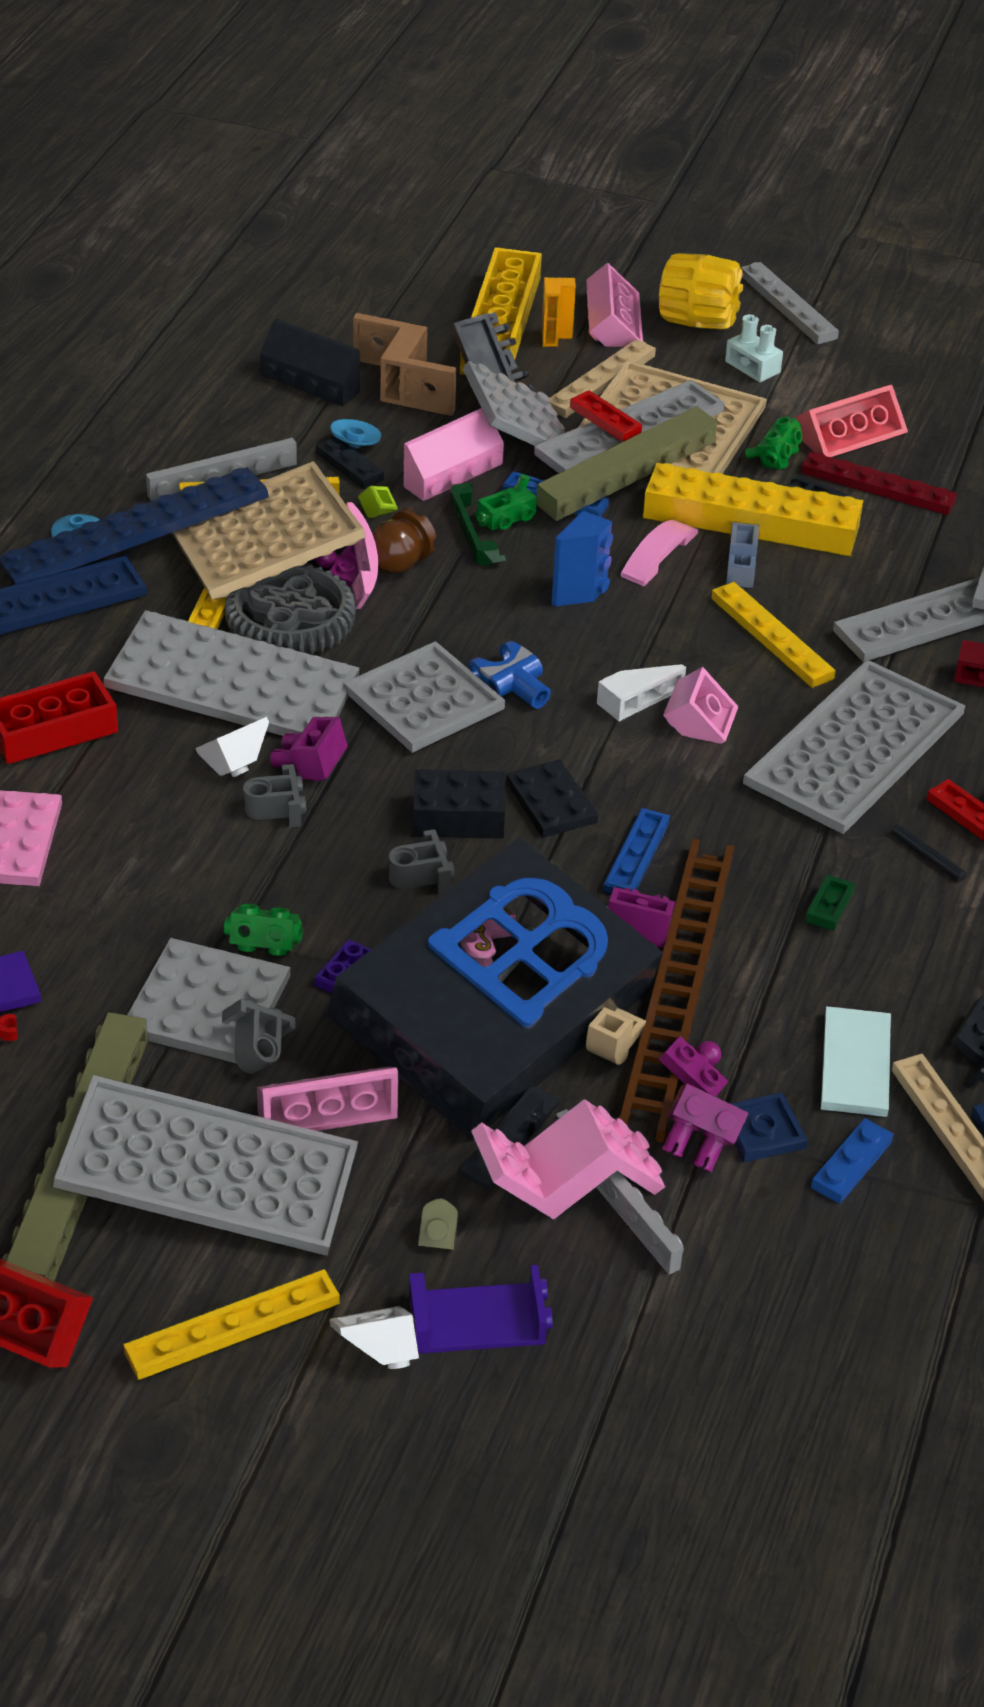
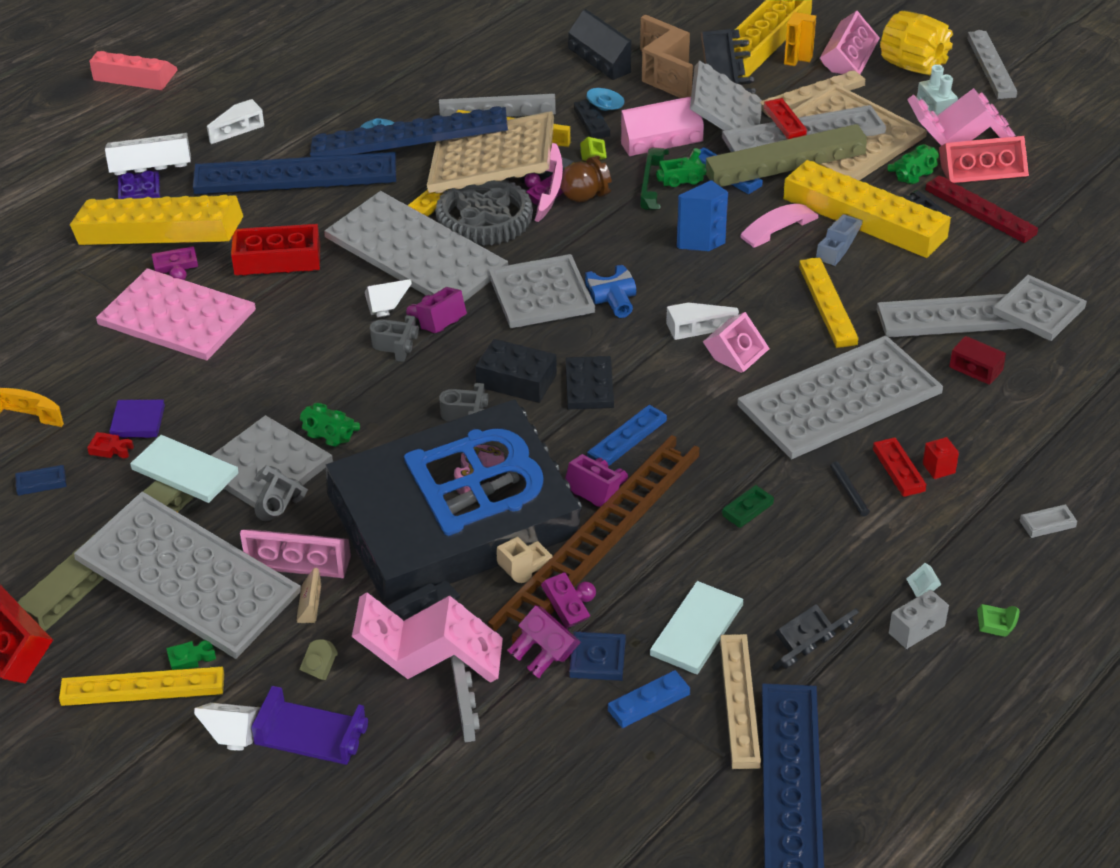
camera: 25 degrees right, 0 degrees up
none -> light aqua tile [130,435,239,503]
none -> green plate [166,640,216,670]
none -> tan slope [296,568,321,623]
none -> bright pink bracket [907,88,1016,146]

